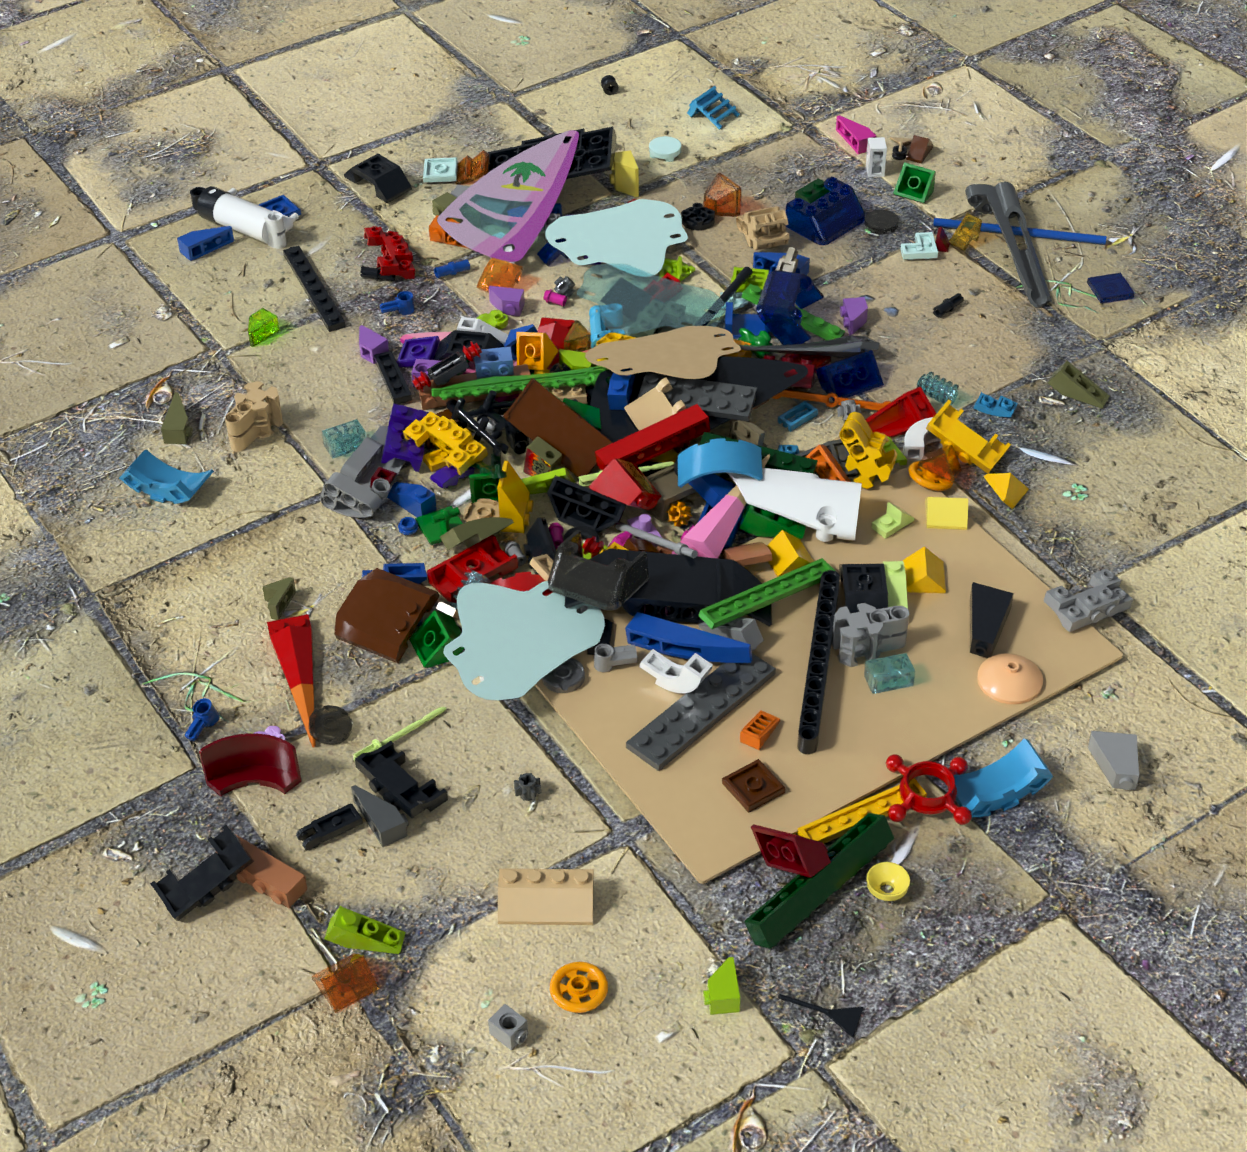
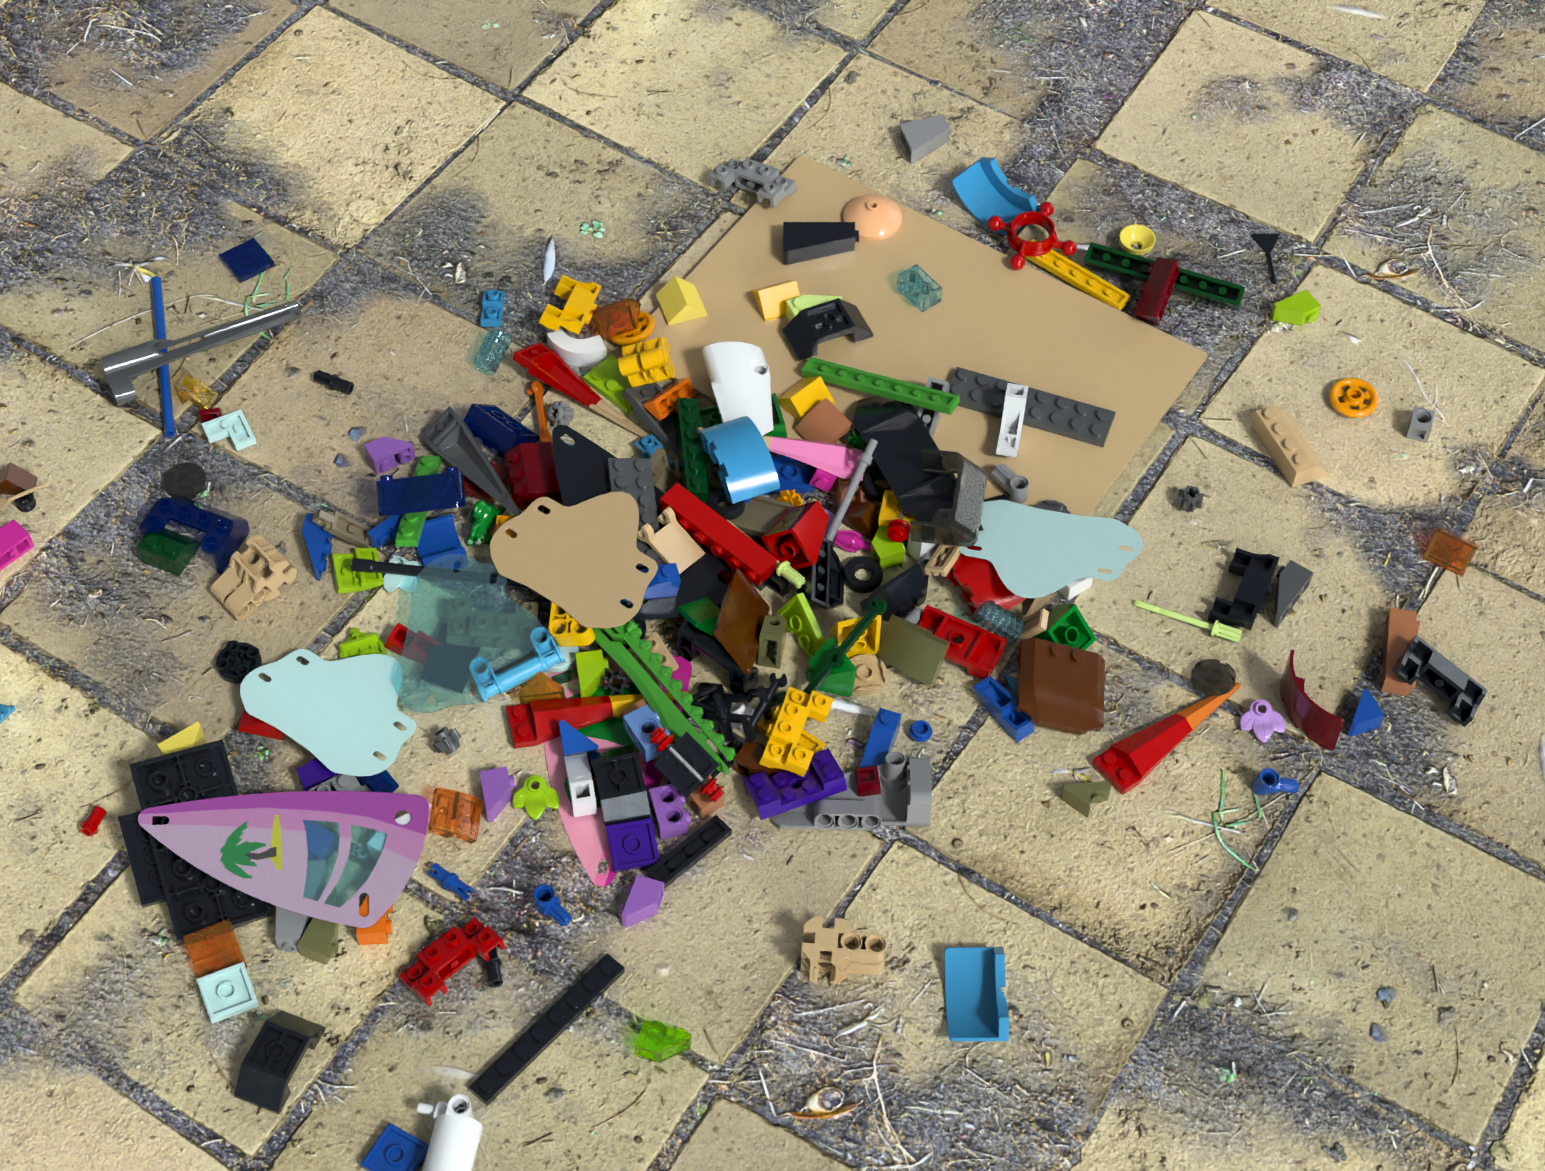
camera: 115 degrees left, 10 degrees up
olive slope [161,392,193,445] -> none
black hinge [296,803,363,850] -> none
clear light blue brick [322,419,367,459] -> none
lime slope [324,906,406,954] -> none
green plate [415,506,463,545] -> none
dark purple slope [430,466,475,488] -> none
light orange slope [516,332,558,370] -> none
dark pink pin [543,289,567,307] -> none
dark pink pin [549,523,564,549] -> none
blue slope [625,612,752,663] -> none
light aqua tile [649,136,681,162] -> none
clear orange slope [703,173,741,217] -> none
reddish brown tile [722,759,785,813] -> none
orange slope [740,710,780,750] -> none
black beam [797,570,840,754] -> none
light grey connector [832,603,909,667] -> none
white brick [866,137,887,177] -> none
yellowish green slope [871,502,914,539] -> none
green slope [893,162,936,203] -> none
yellow slope [983,473,1029,509] -> none
olive slope [1048,361,1110,409] -> none
none -> blue slope [1348,688,1384,737]

